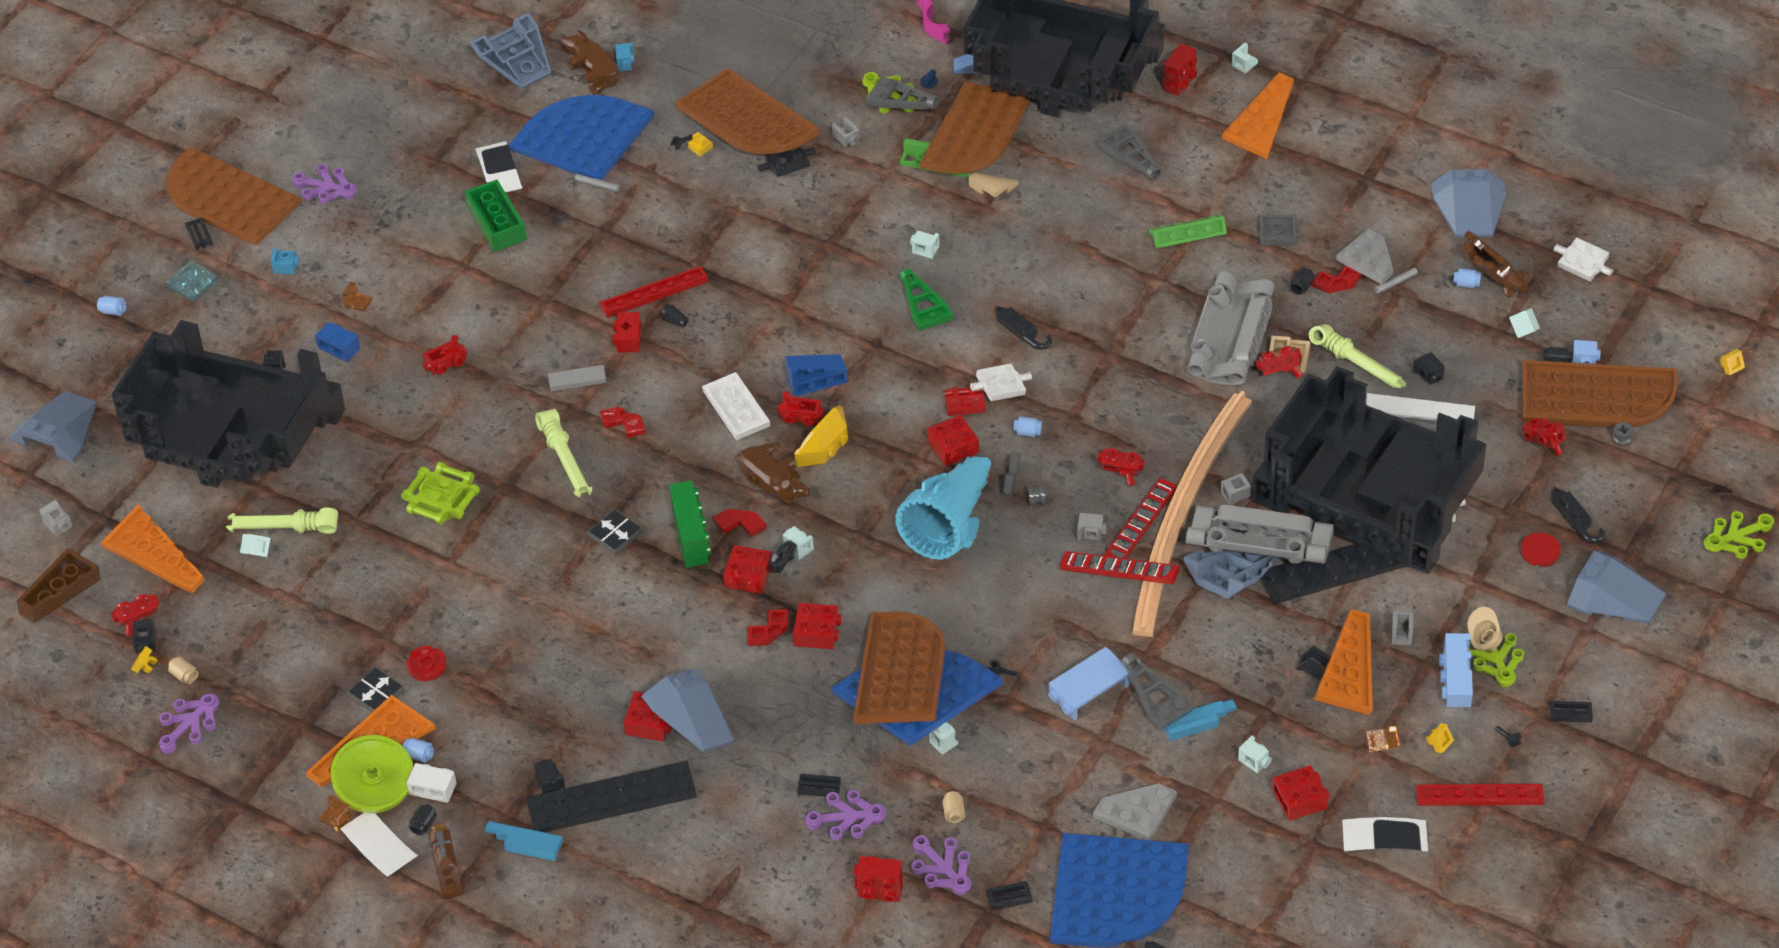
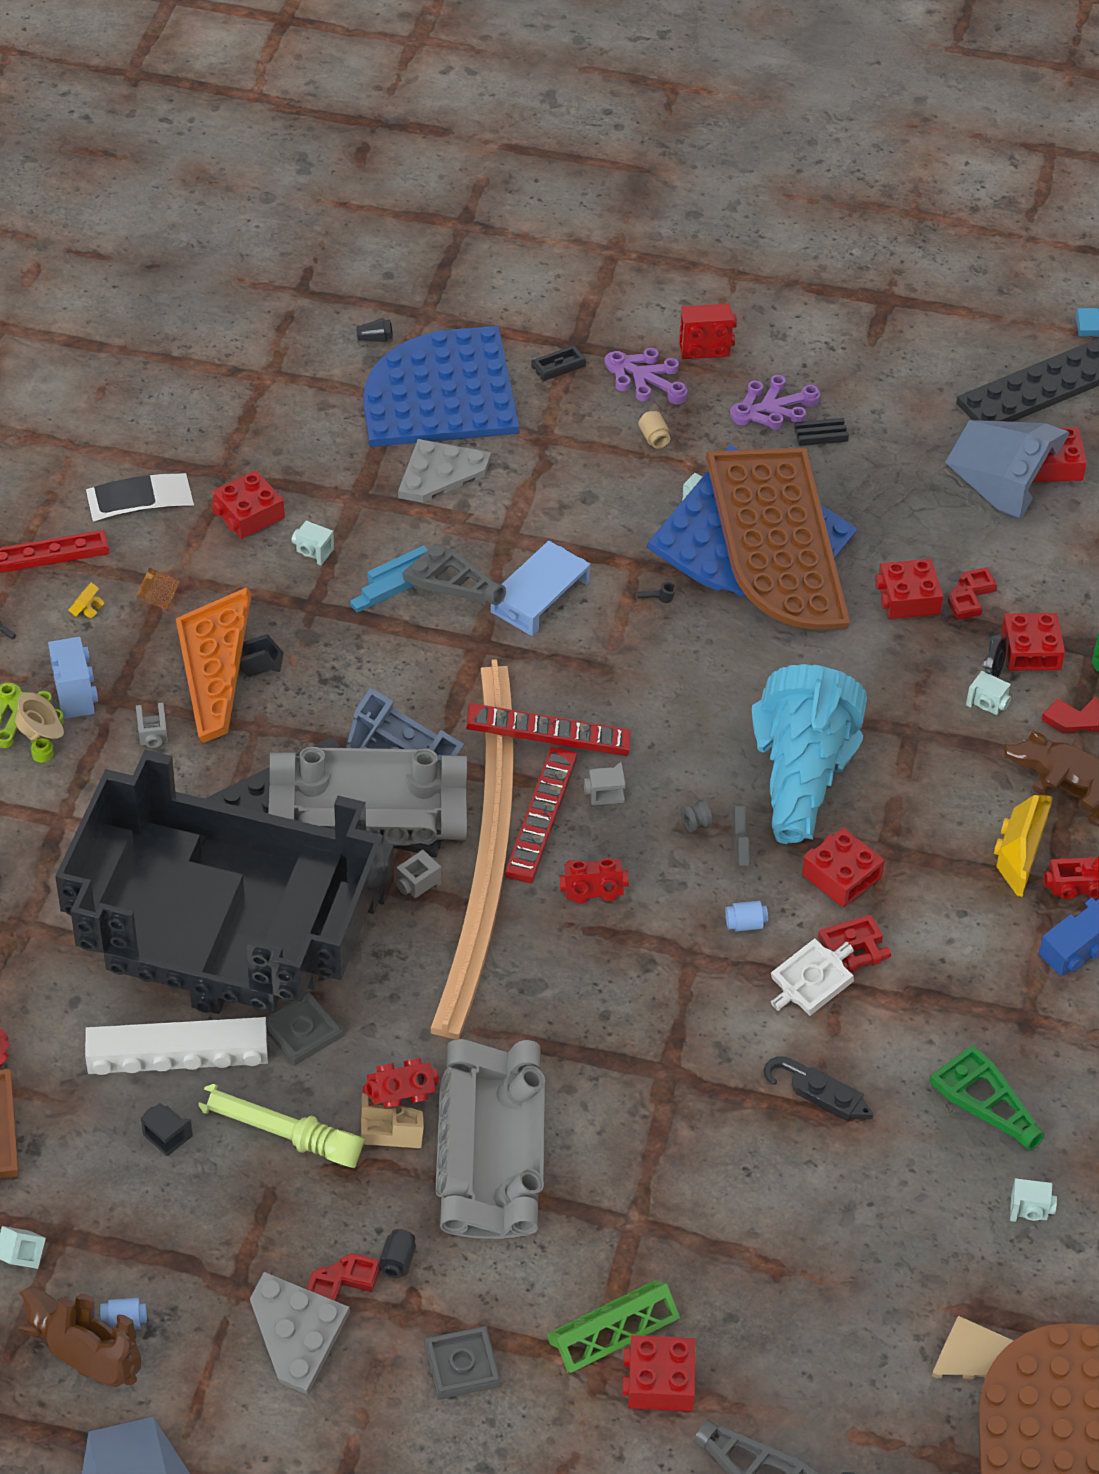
camera: 160 degrees right, 0 degrees up
light grey piece [1374,268,1418,294] -> none
none -> red brick [622,1335,695,1412]

